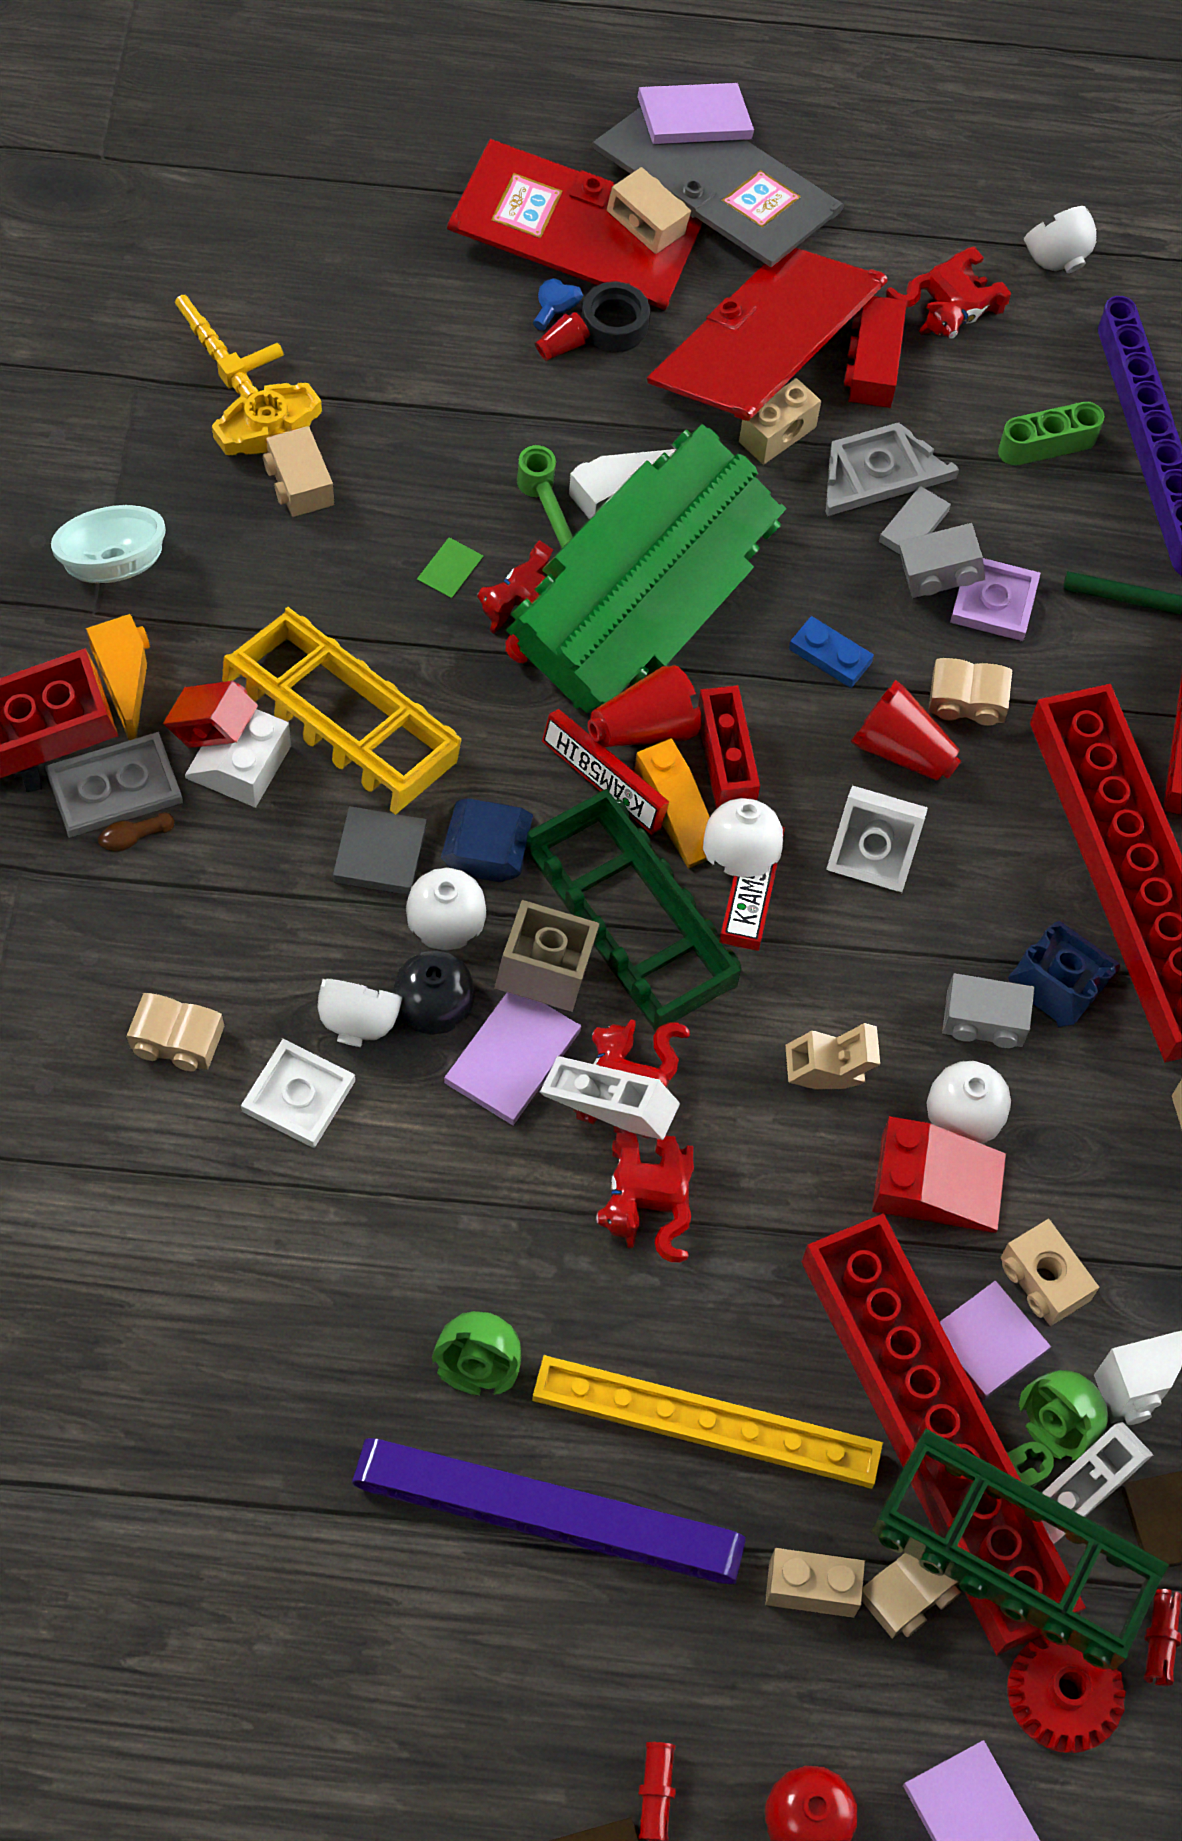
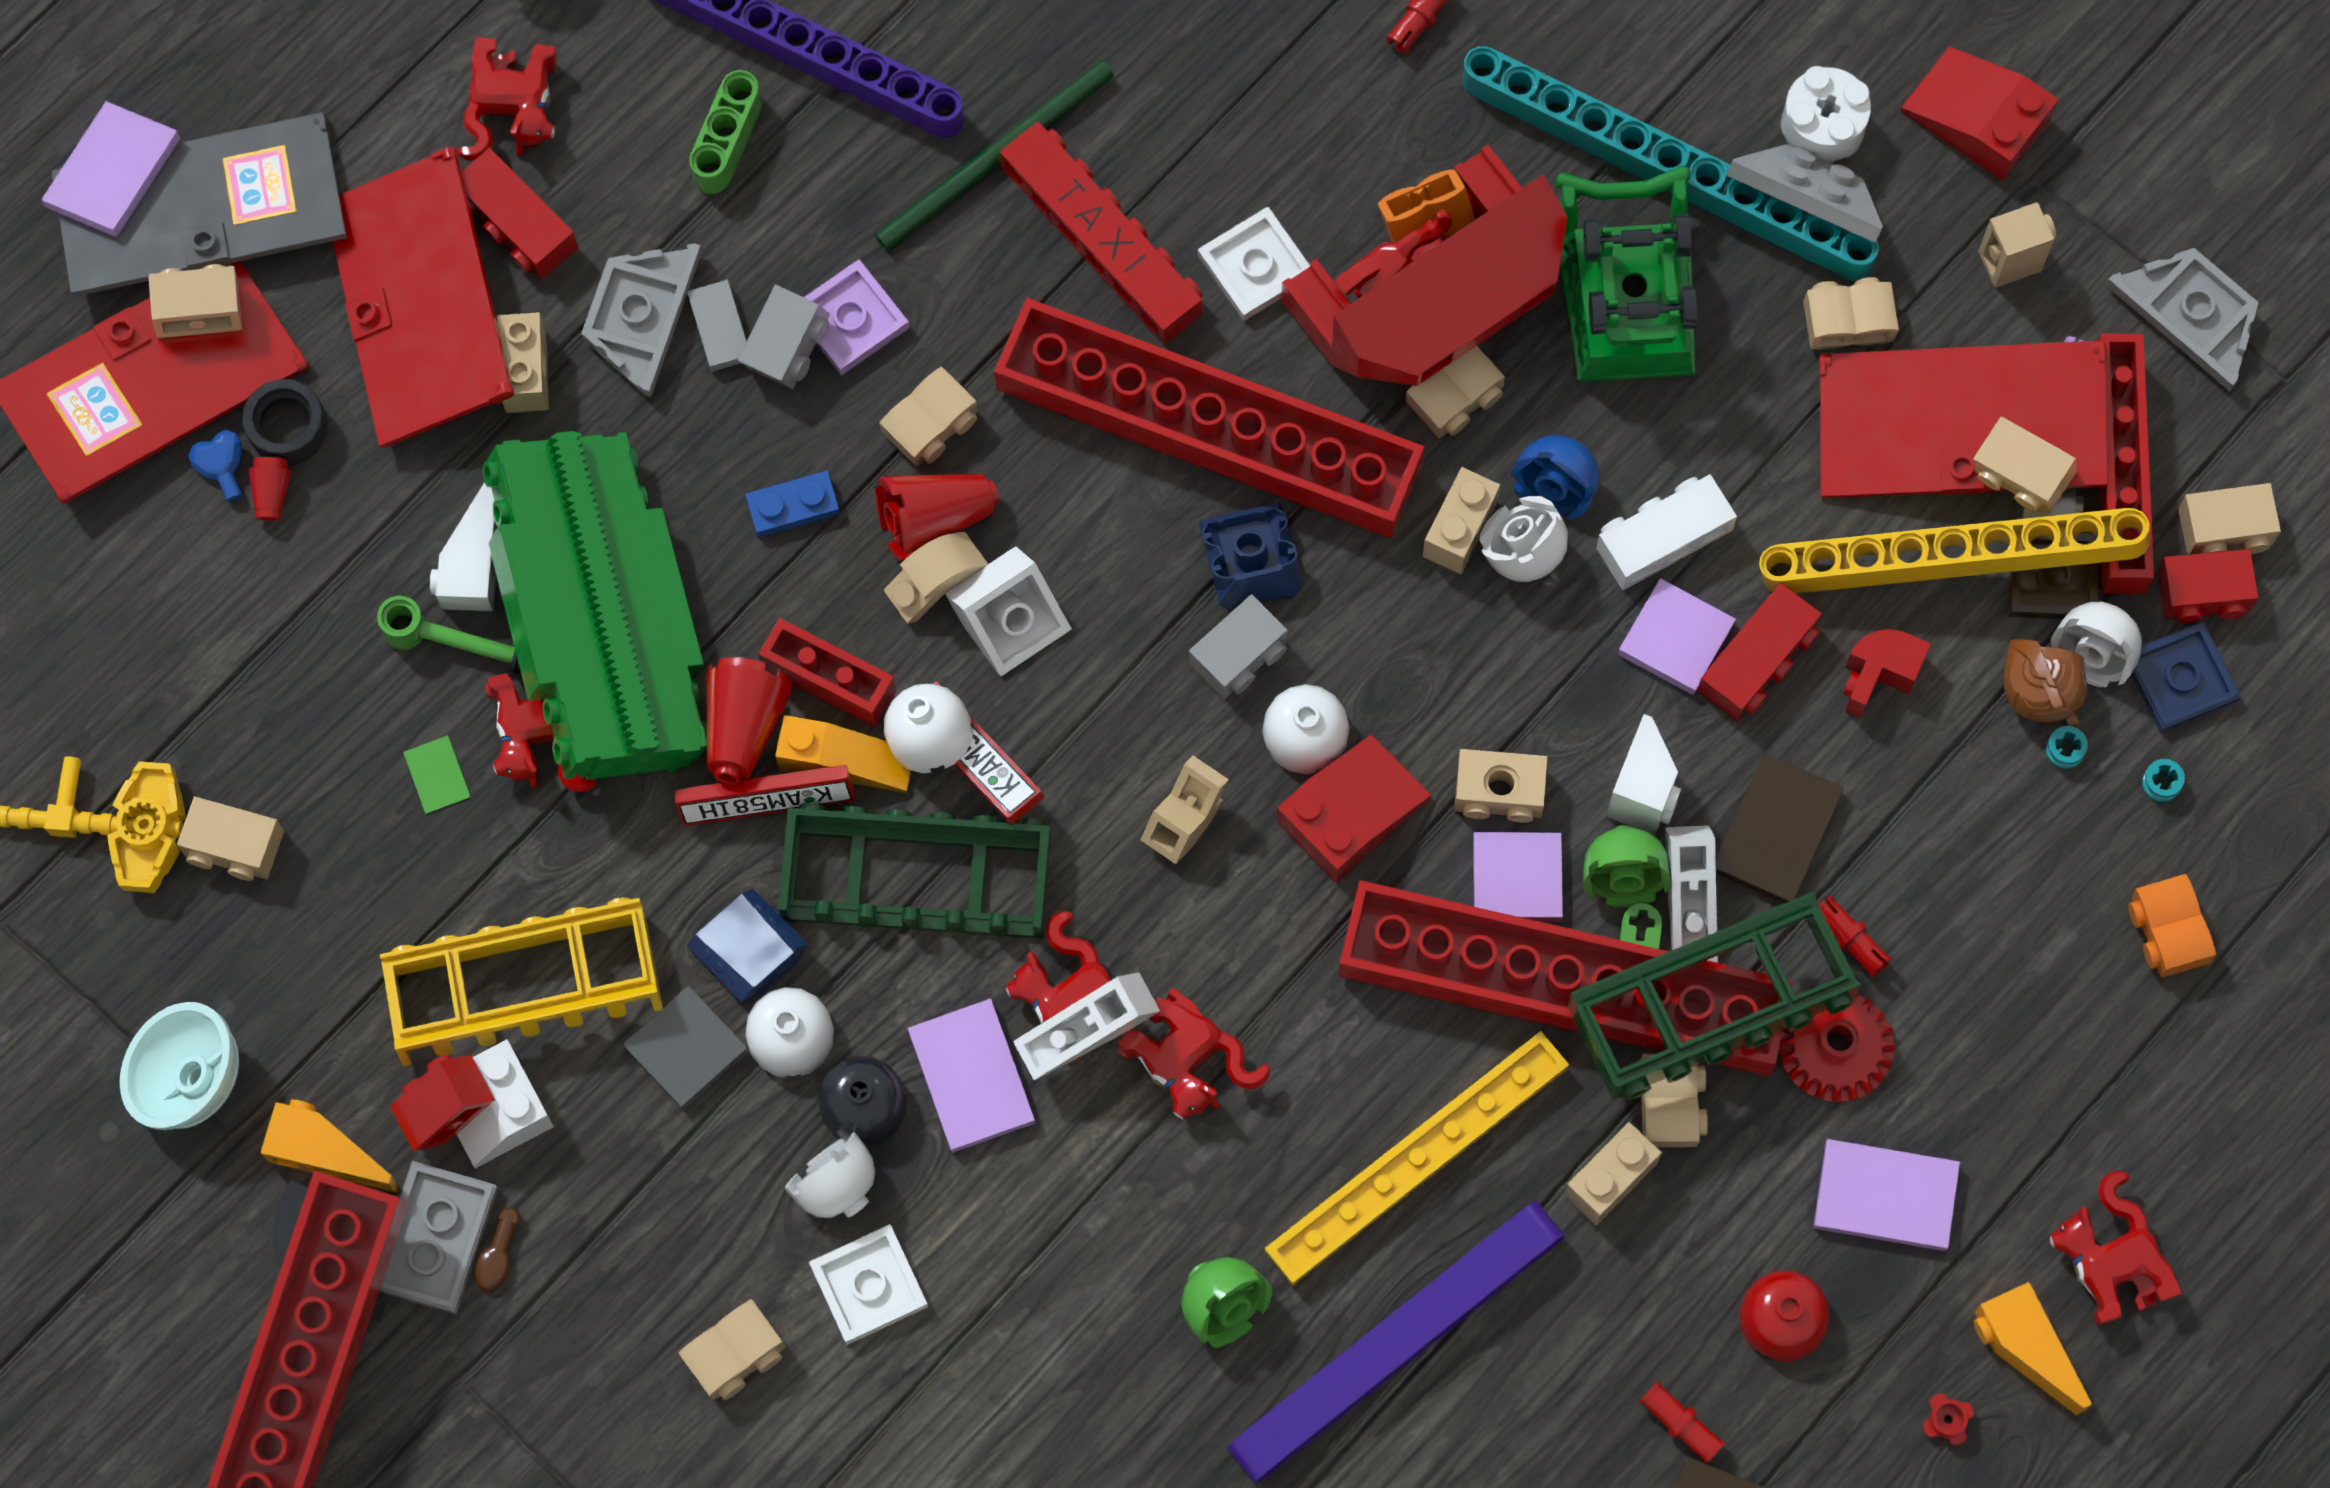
camera: 45 degrees left, 10 degrees up
dark tan brick [494,900,600,1012] -> none
none -> tan brick [884,532,988,623]

